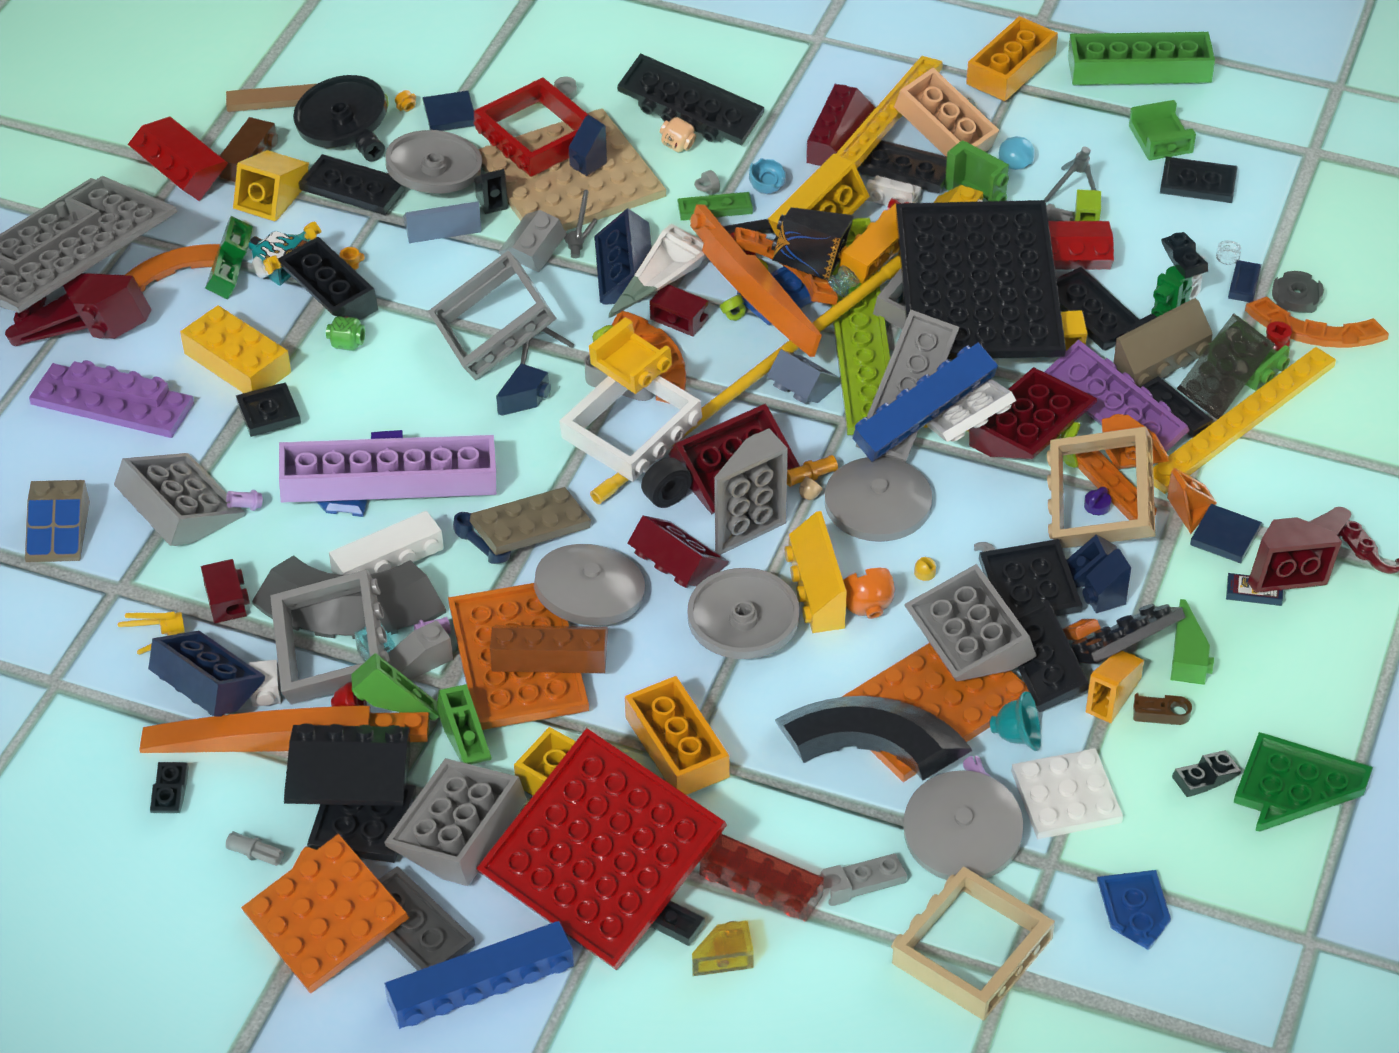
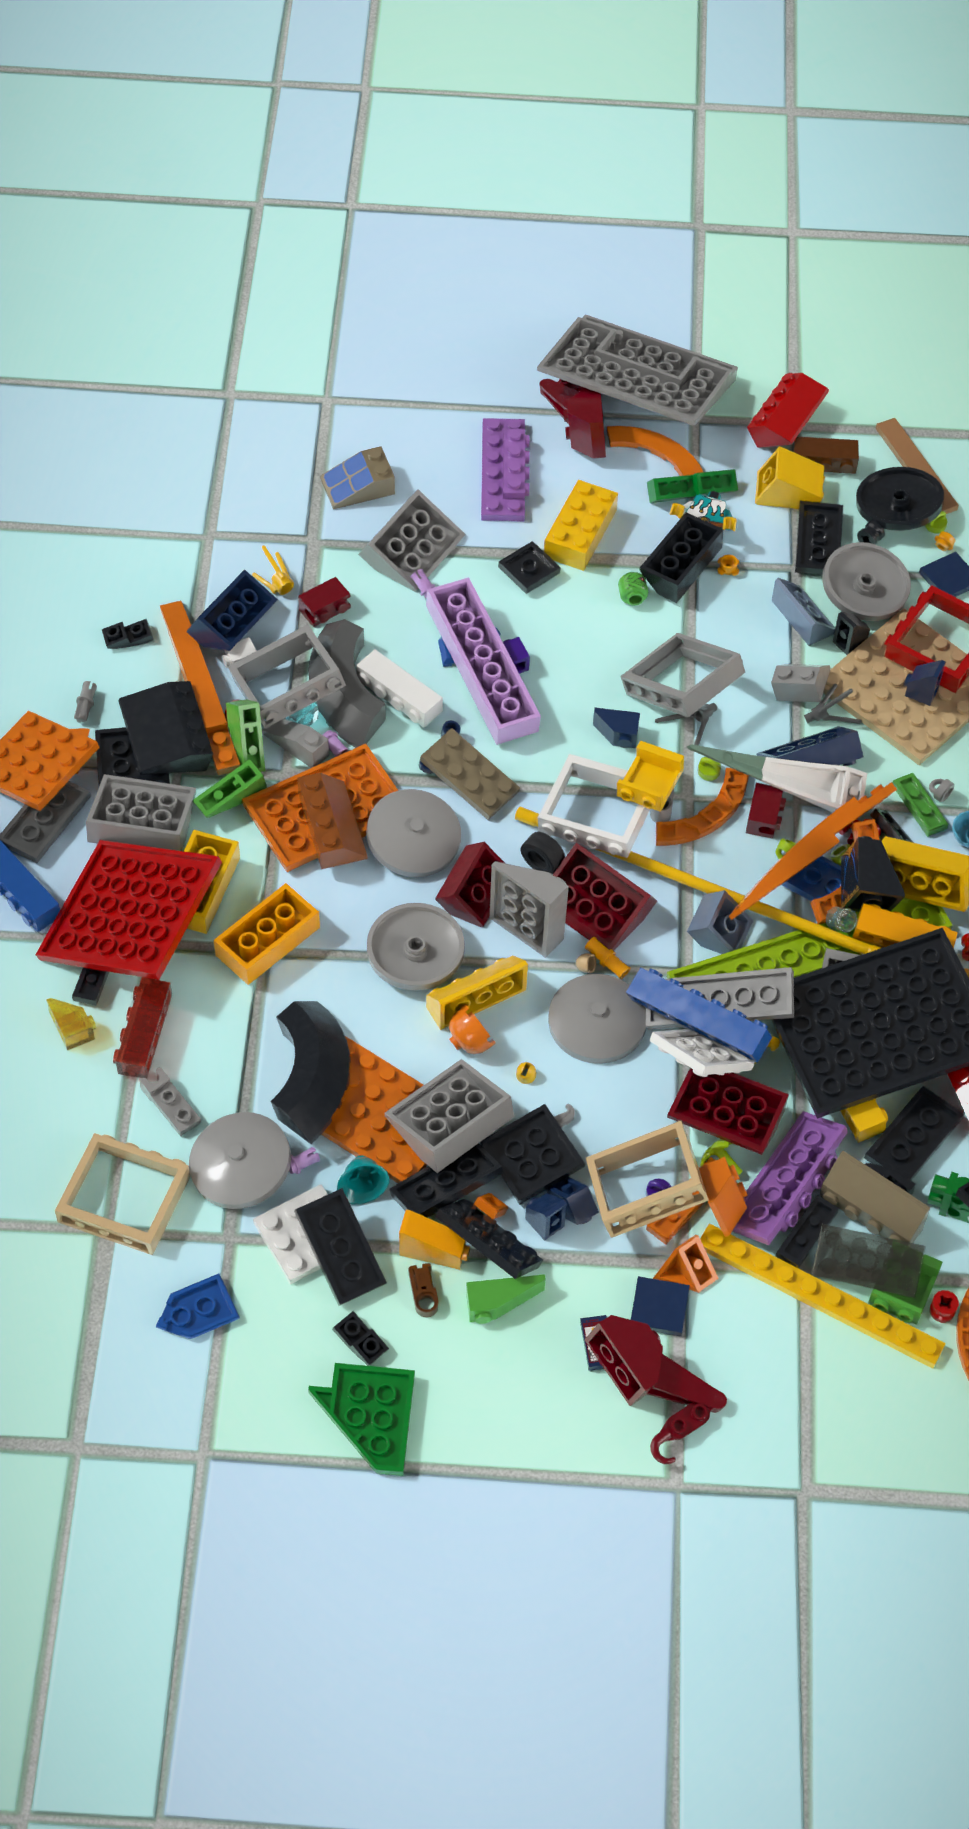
camera: 70 degrees right, 10 degrees up
none -> black plate [294,1188,387,1306]

